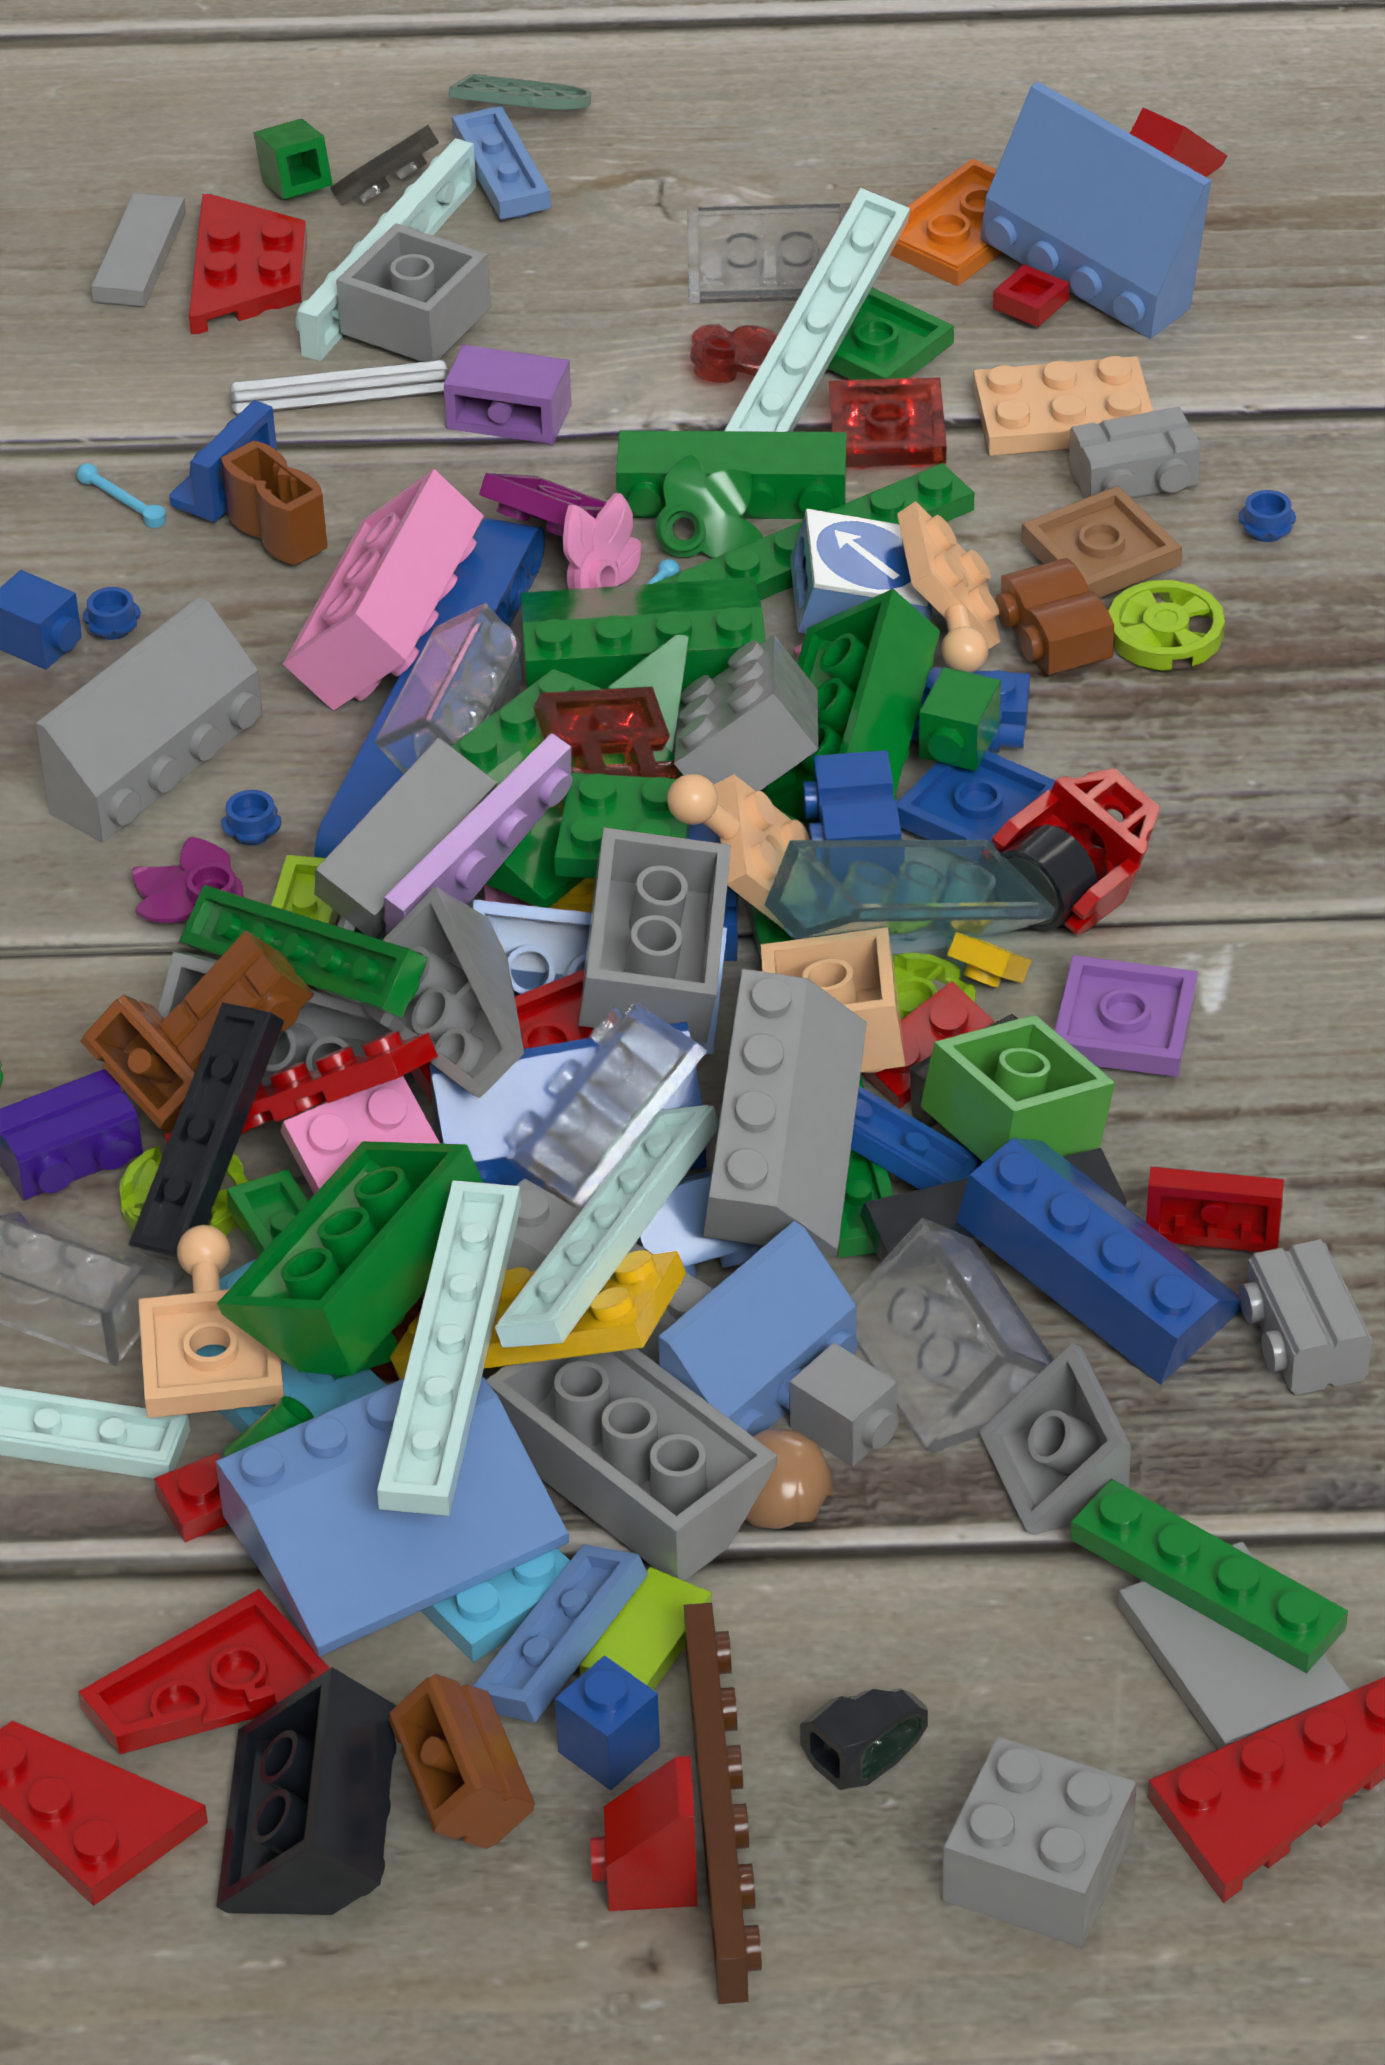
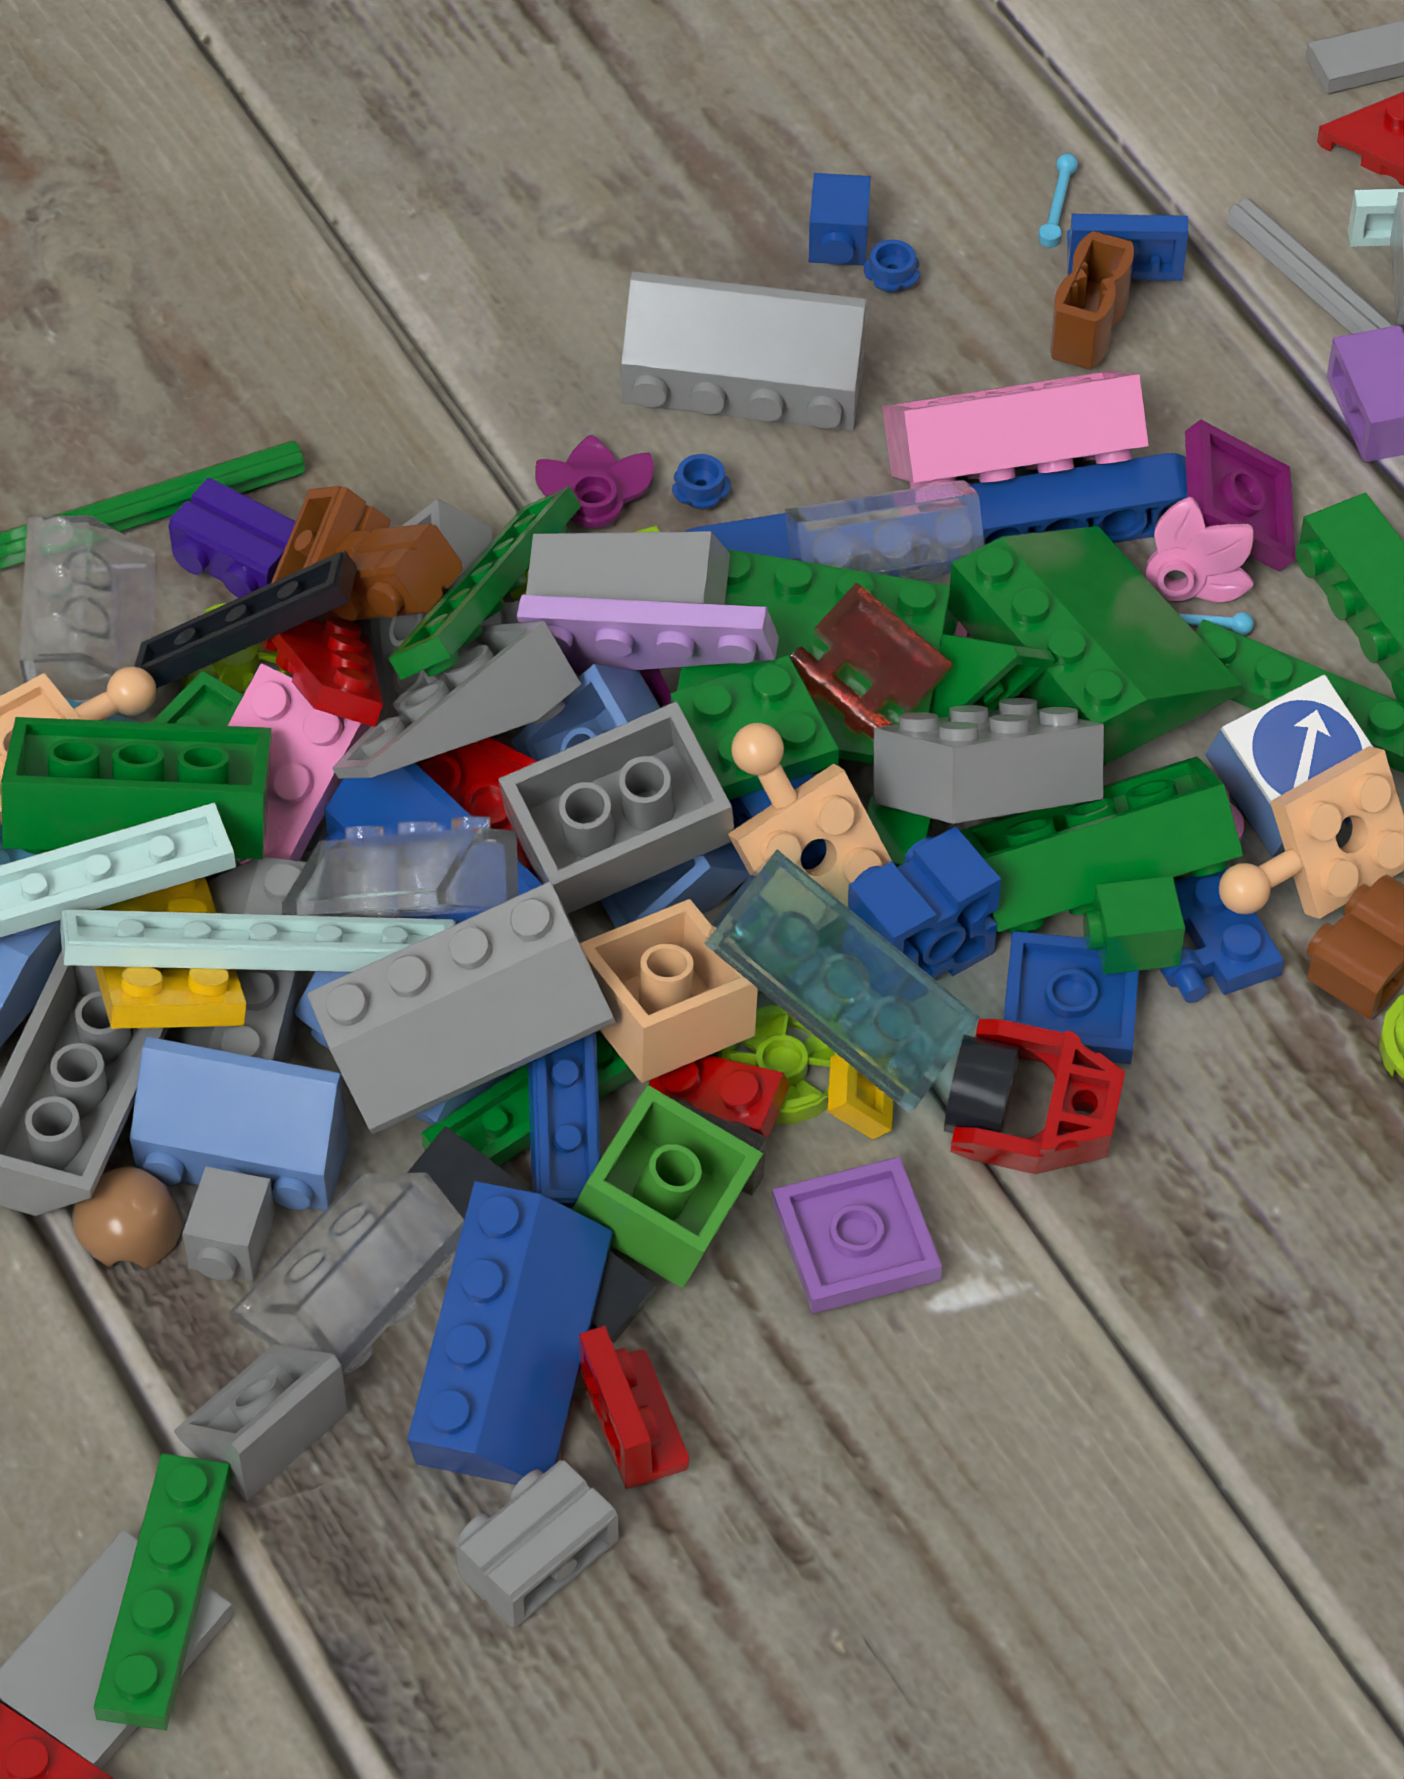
camera: 60 degrees right, 10 degrees up
green plate [655,454,763,558] -> none

